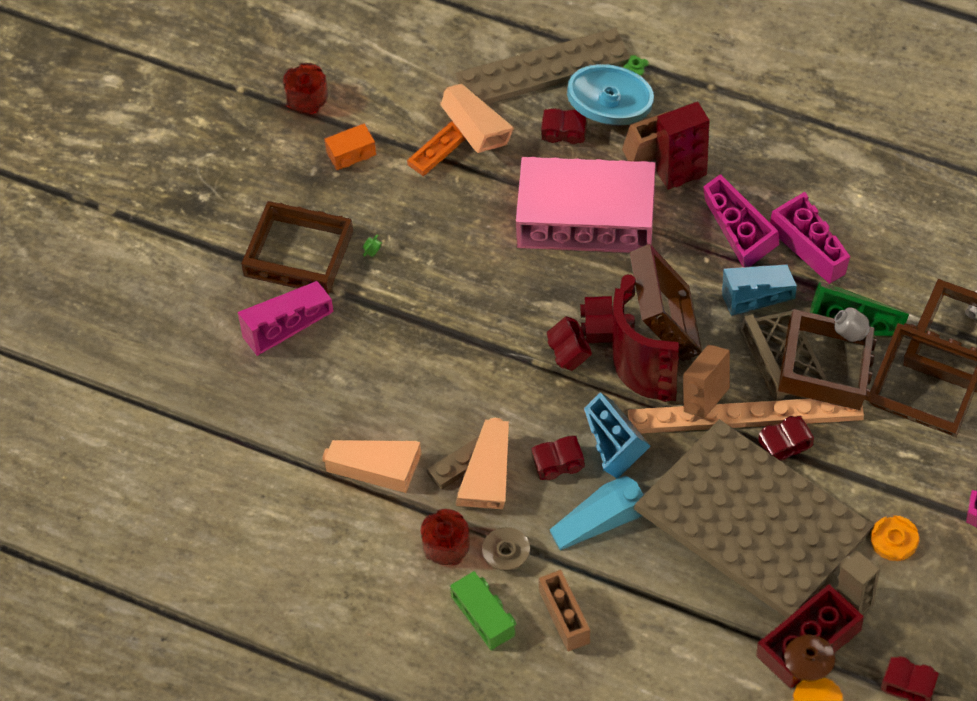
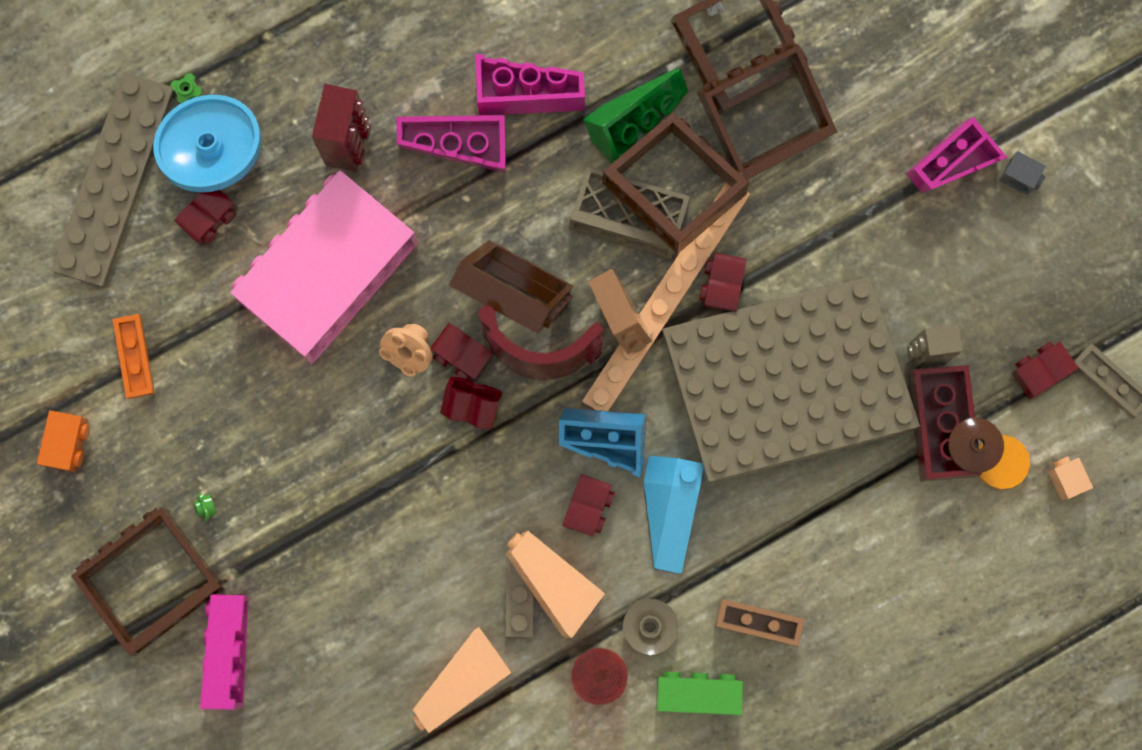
camera: 60 degrees left, 25 degrees up
light nougat slope [440,84,514,153] -> none
medium nougat brick [622,111,670,162] -> none
dark azure wedge [722,265,797,316] -> none
light grey head [834,307,870,342] -> none
light orange tile [871,515,919,561] -> none
none -> light nougat plate [379,324,432,377]

